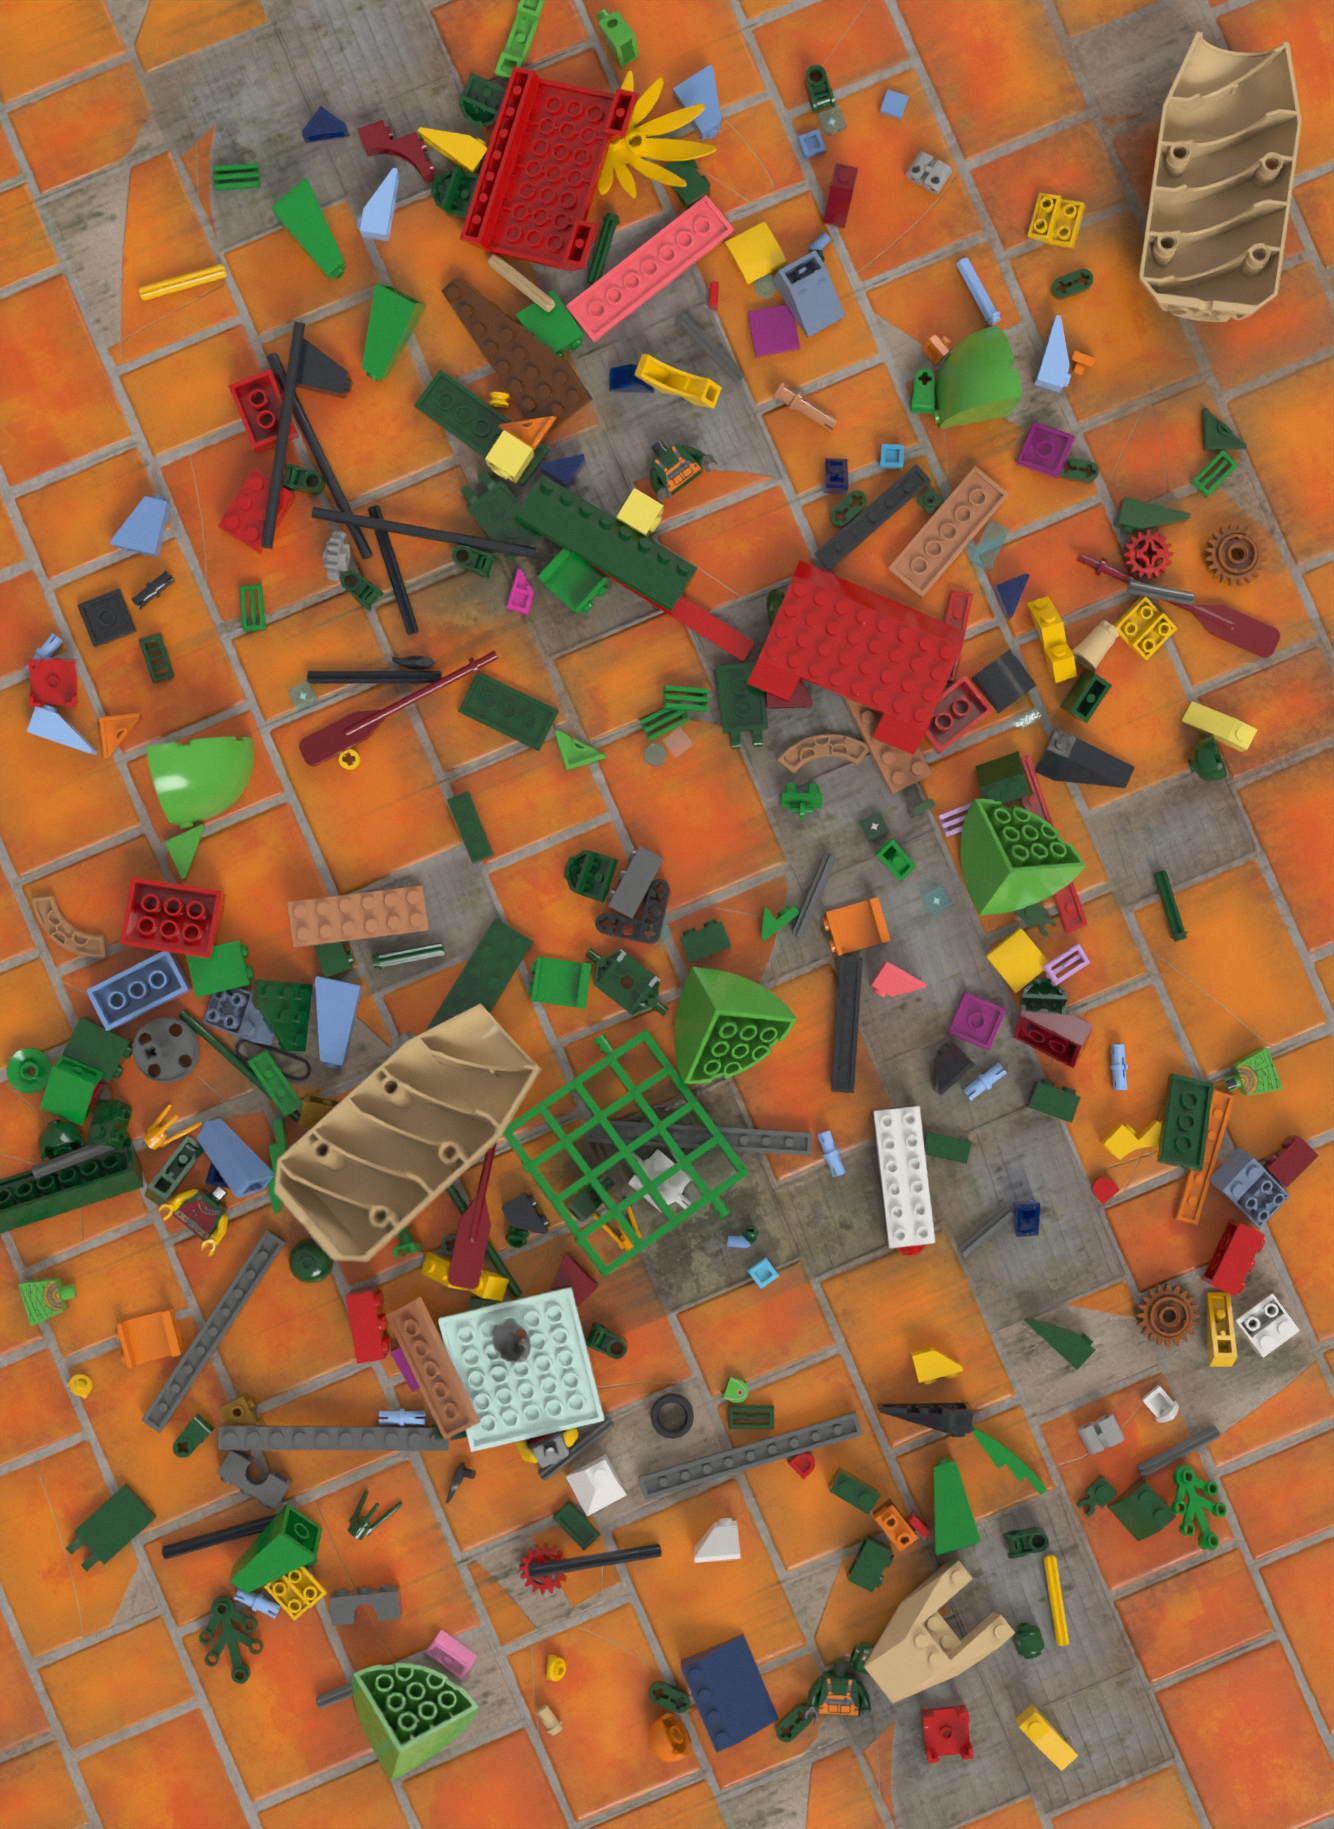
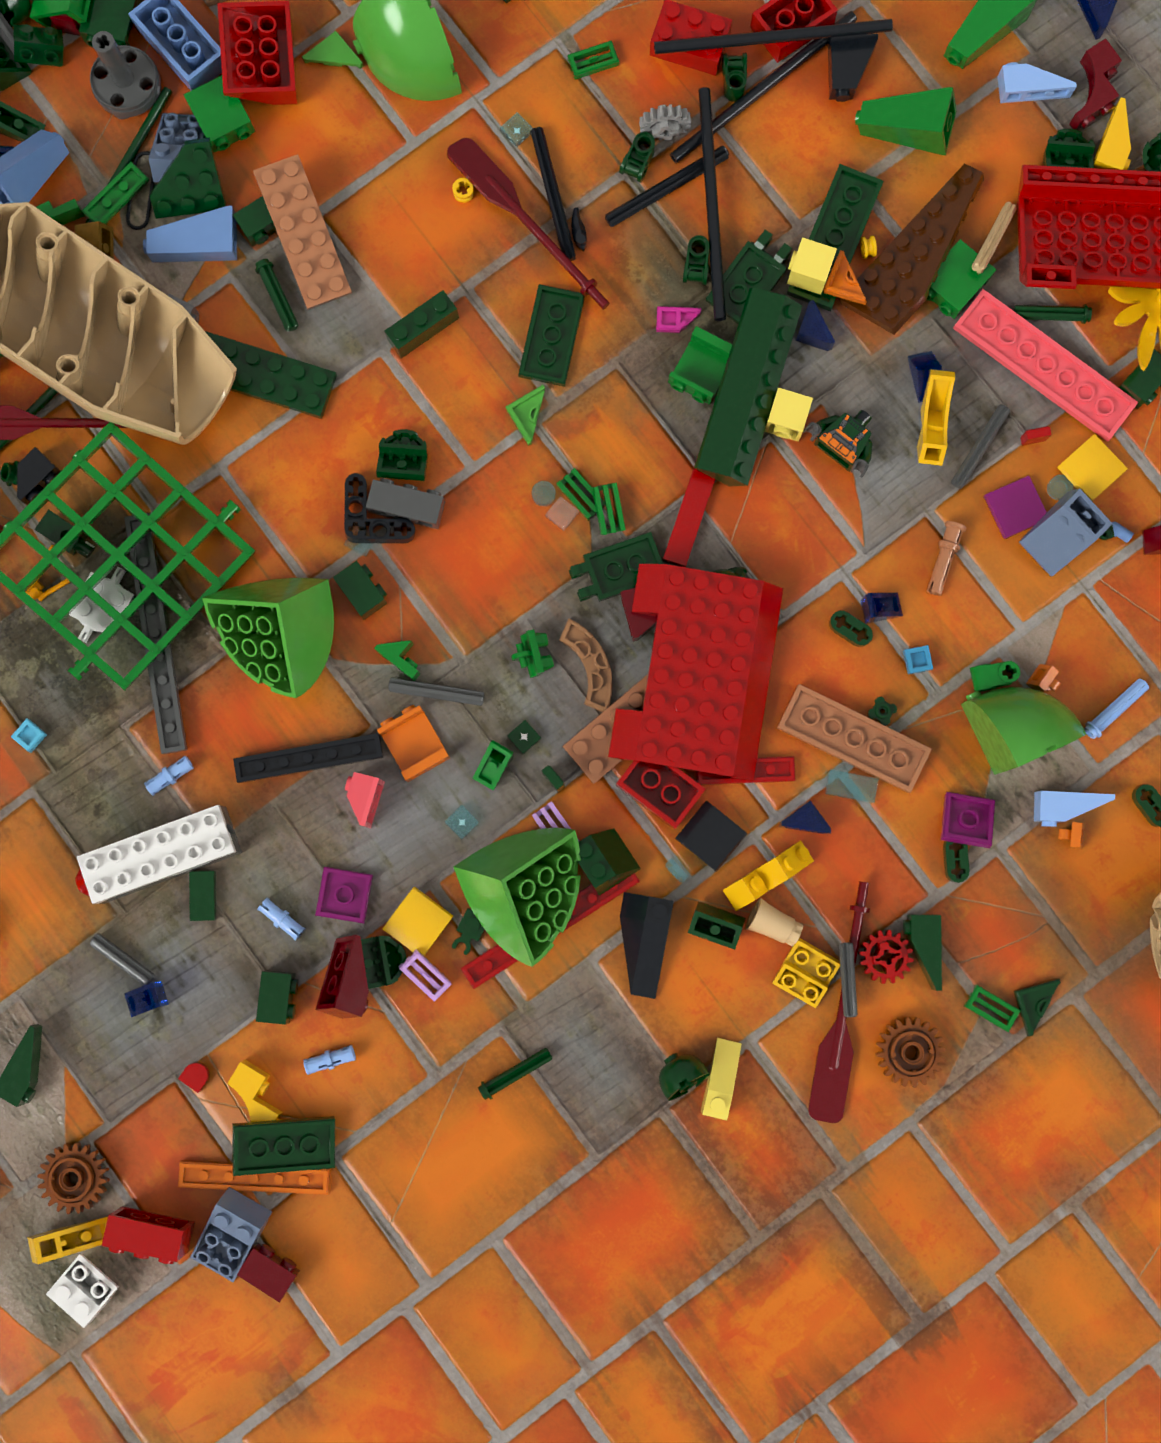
camera: 85 degrees right, 5 degrees down
light orange plant [143,1104,202,1150] -> none
green panel [528,956,592,1009] -> none
dark green plate [585,948,669,1017] -> none
arm [727,1226,759,1248] -> none
black plate [814,464,931,571] -> none
black slope [933,1043,975,1095] -> none
bright green torso [1223,1047,1283,1096] -> none

